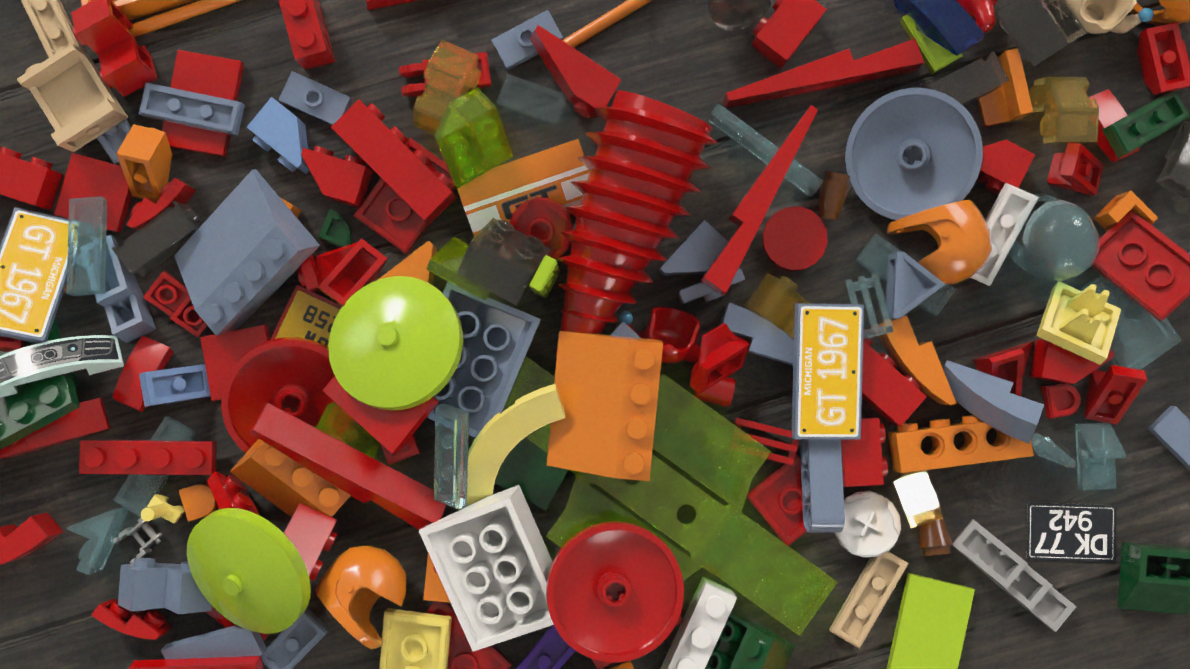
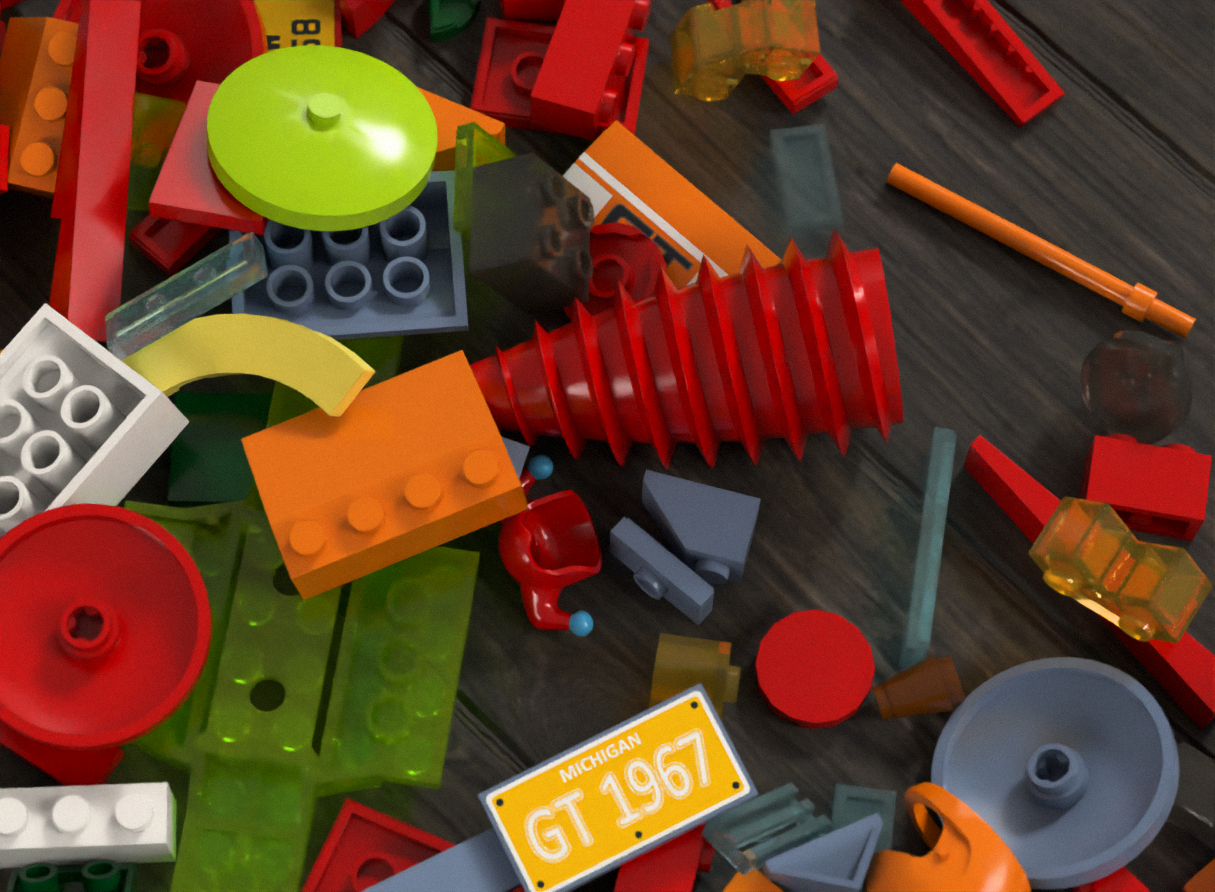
camera: 60 degrees right, 20 degrees down
red slope [316,238,387,306] -> none
clear neon green slope [434,87,513,189] -> none
sand blue plate [491,10,563,71] -> none
red slope [529,25,622,119] -> none
lime tile [529,255,560,299] -> none
red slope [690,323,750,394] -> none
red piece [693,377,736,407] -> none
red slope [701,105,818,295] -> none
sand blue slope [719,303,794,366] -> none
red tile [729,418,800,465] -> none
none -> clear yellow brick [1028,496,1213,644]

